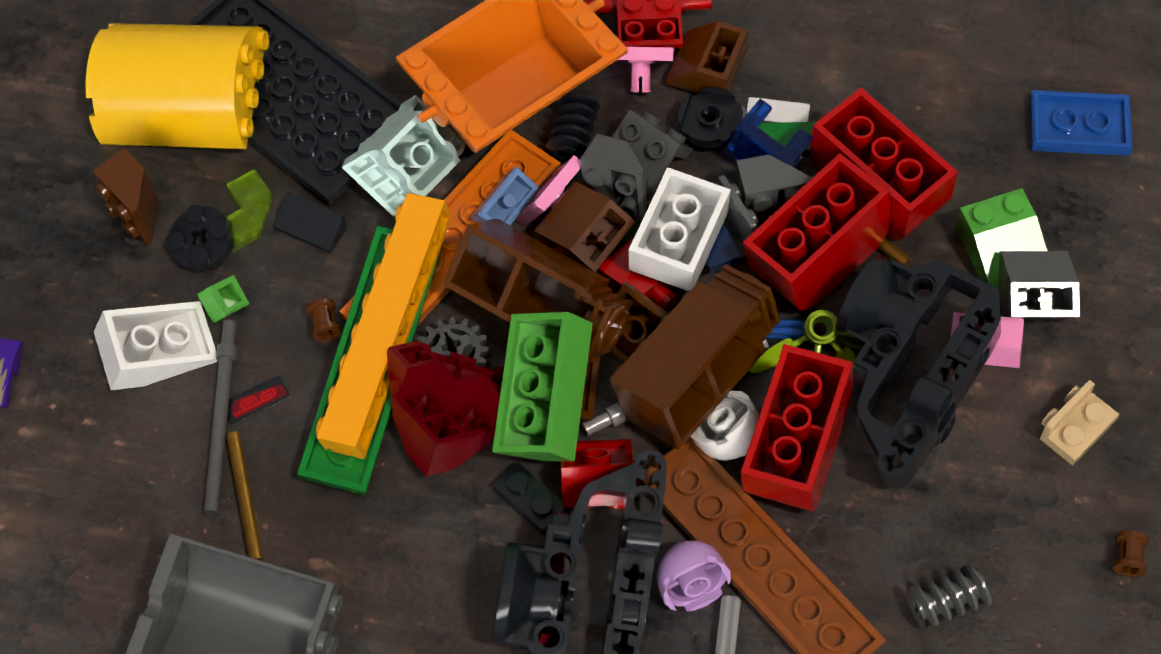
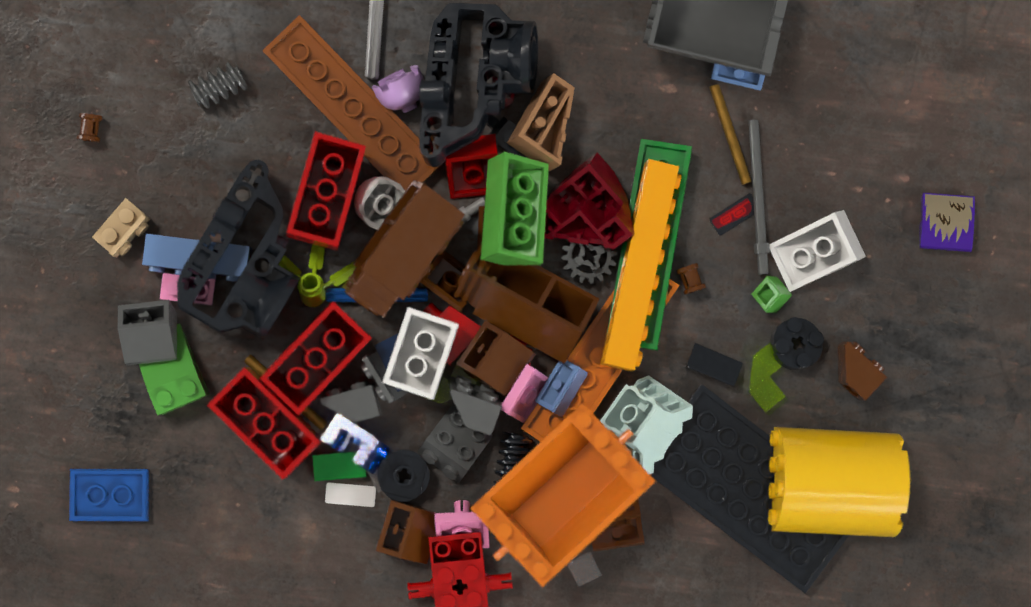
camera: 175 degrees right, 25 degrees up
none -> medium blue brick [142,234,252,282]
none -> medium nougat wedge [507,73,575,172]

